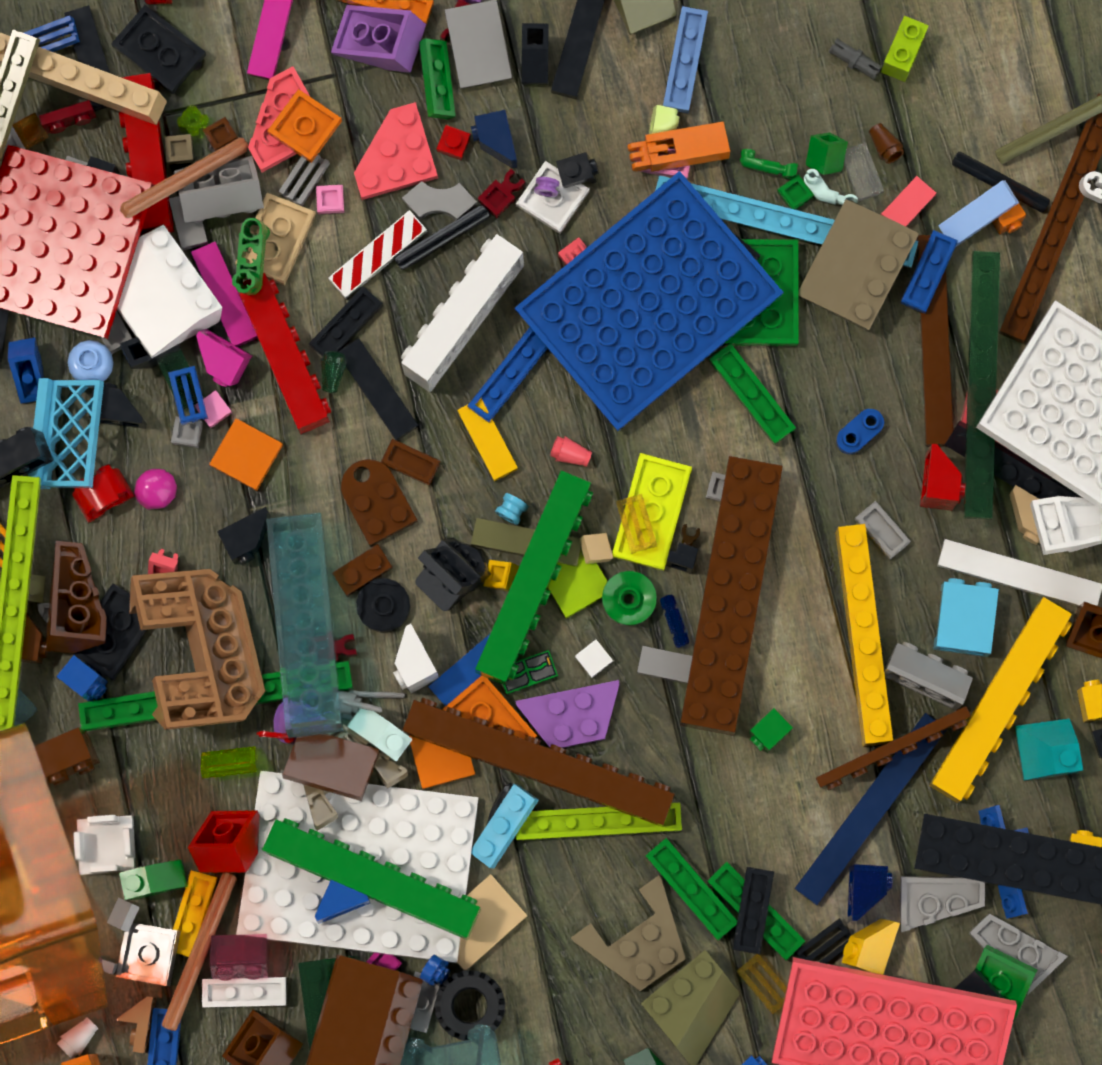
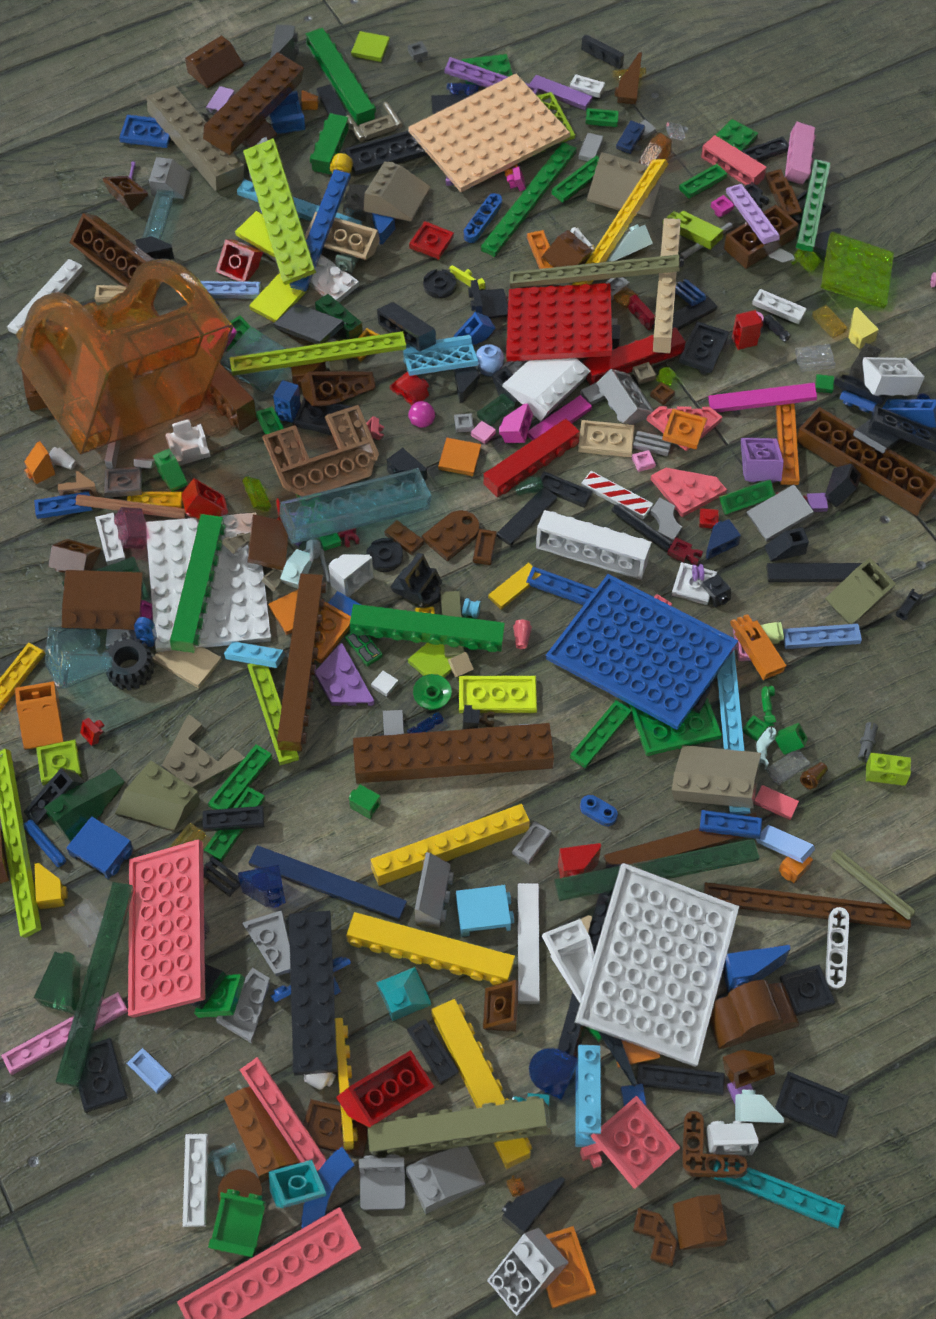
camera: 70 degrees right, 20 degrees down
nougat axle [120,138,249,218] -> none
blue tile [168,366,208,425] -> none
green beam [232,218,270,295] -> none
blue slope [315,880,371,924] -> none
clear yellow tile [616,494,657,554] -> none
reddish brown plate [816,706,971,791] -> none
yellow slope [841,919,900,975] -> none
black axle [952,152,1050,213] -> none

